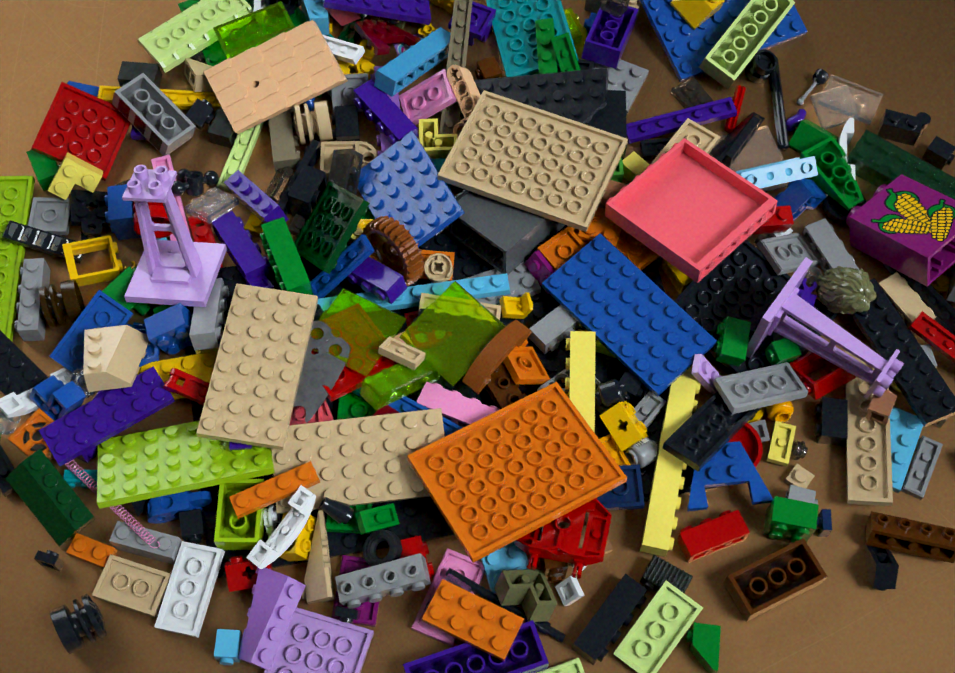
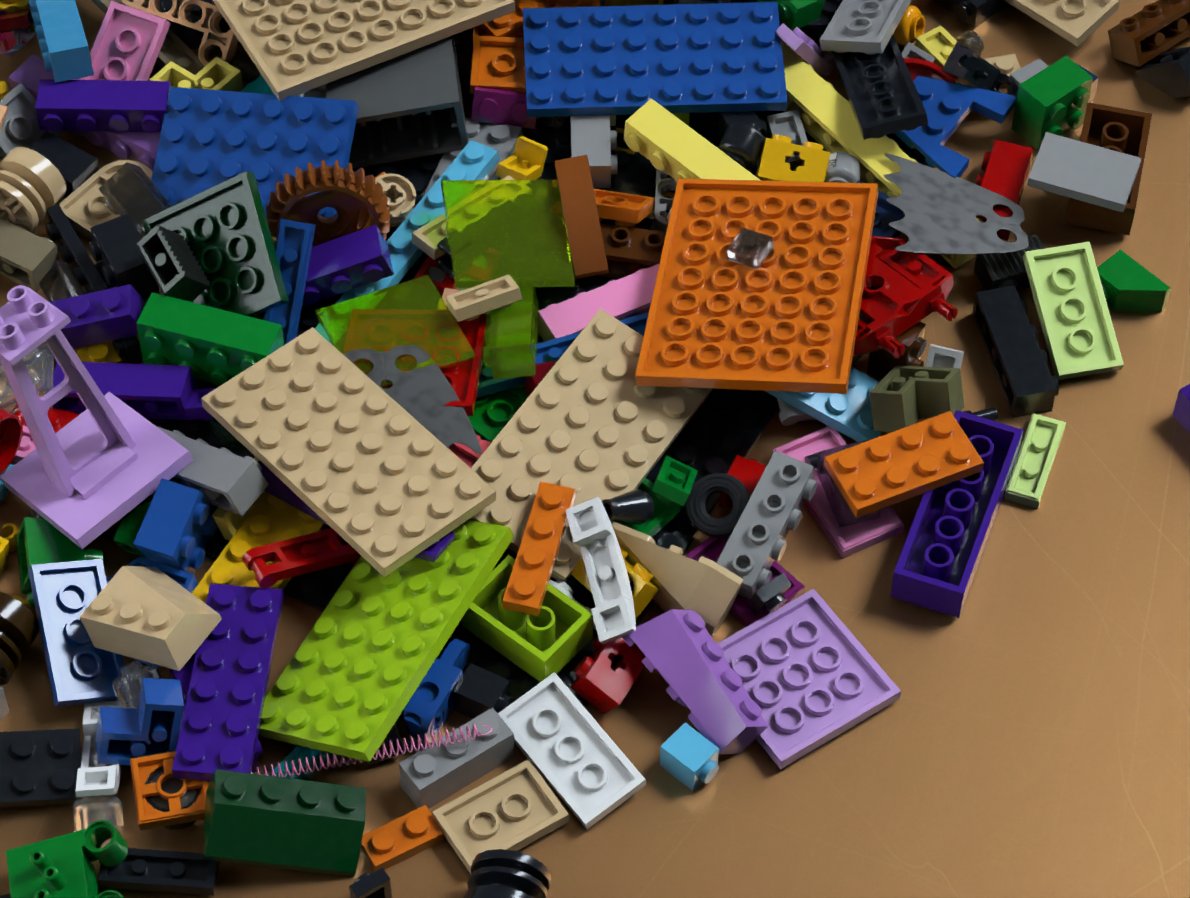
camera: 50 degrees left, 10 degrees down
none -> pearl dark grey brick [137,226,210,302]
none -> clear smoke plate [726,228,774,269]
none -> flat silver piece [884,153,1029,254]
none -> black hinge [942,42,1014,93]
none -> light grey tile [1027,132,1142,212]

